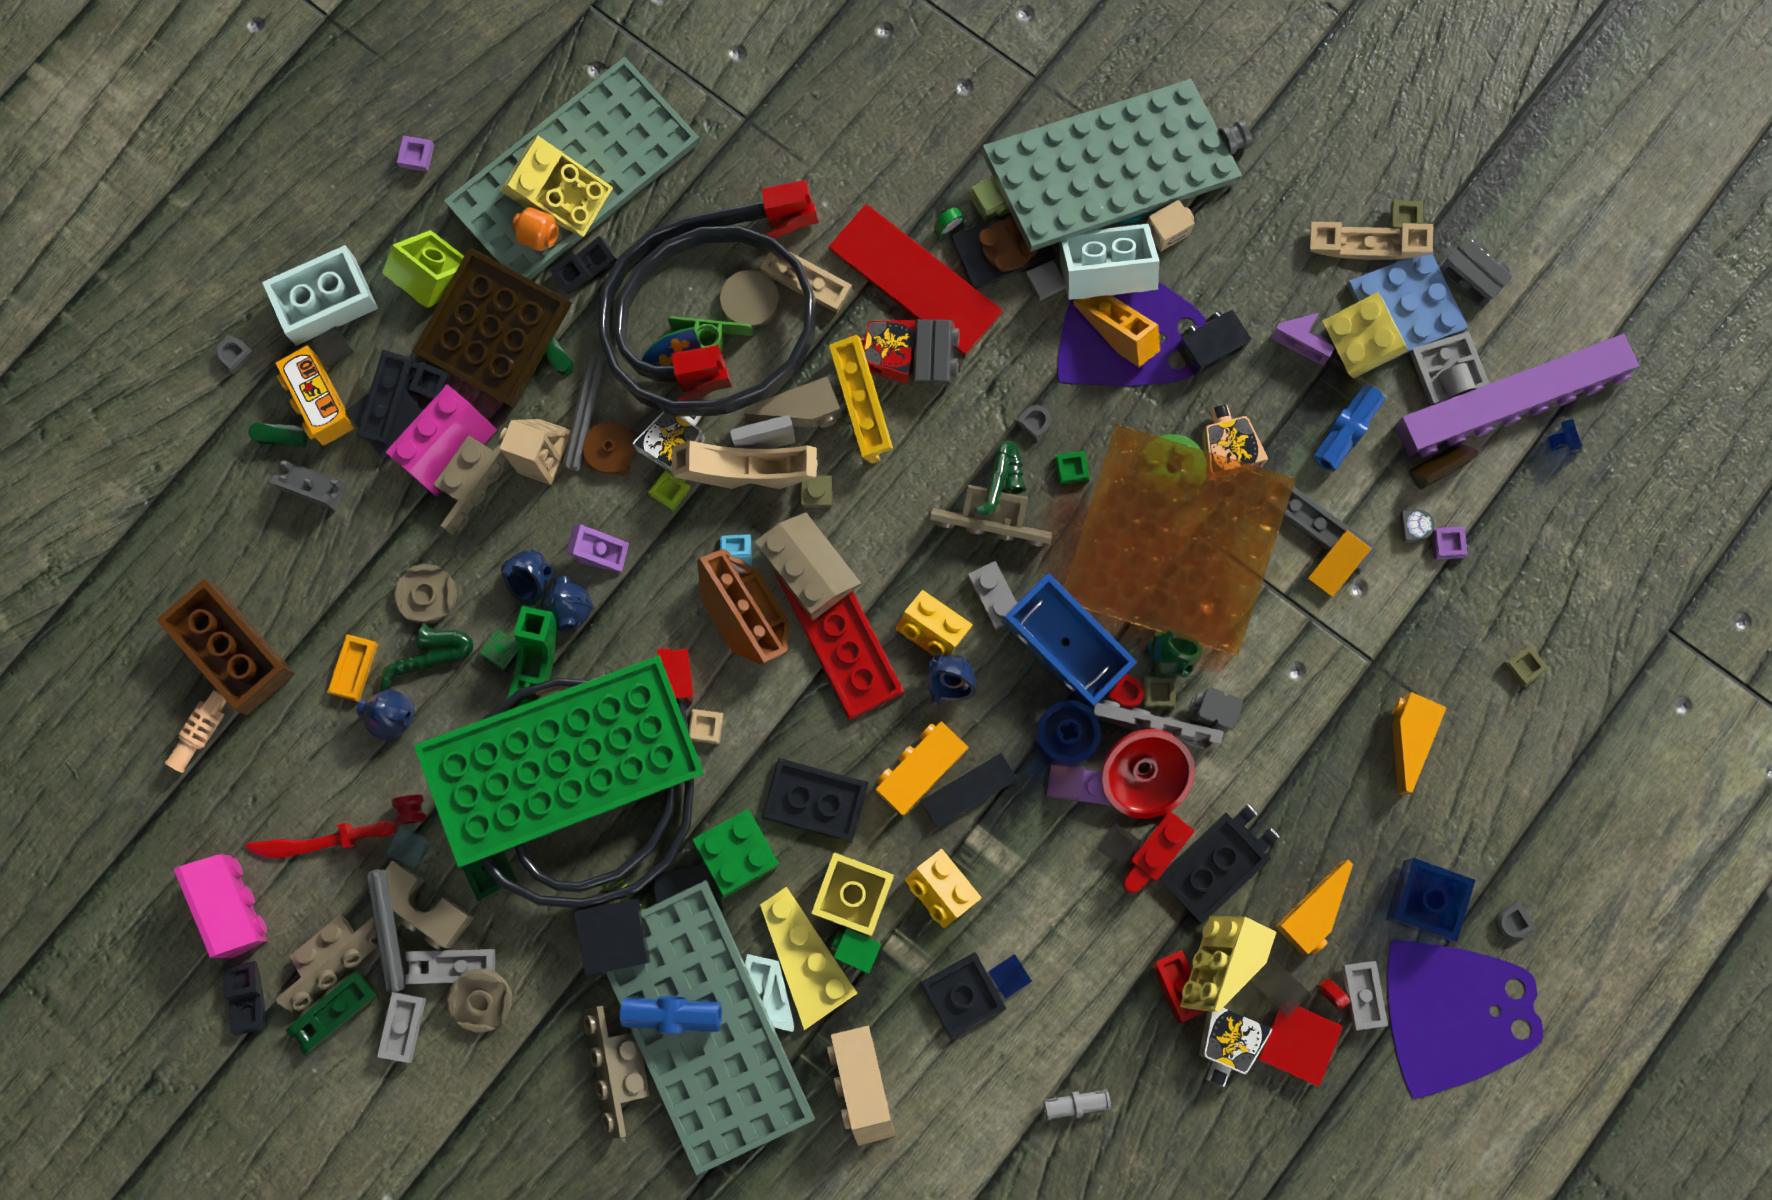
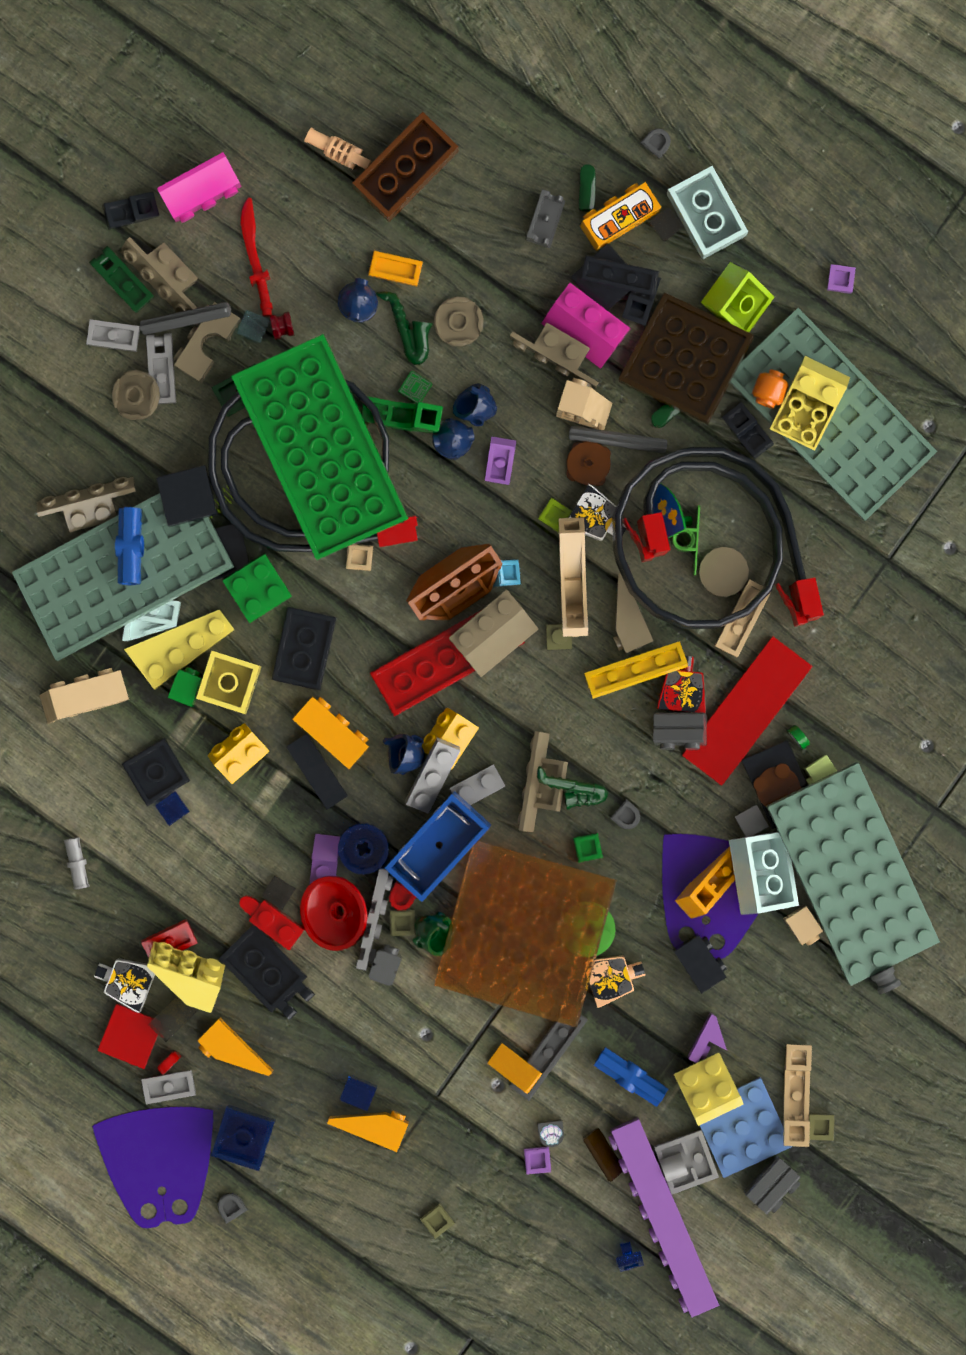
camera: 85 degrees right, 10 degrees up
light grey tile [730,415,796,449] -> none
none -> clear blue panel [340,1075,377,1111]
none -> light grey plate [405,738,461,813]

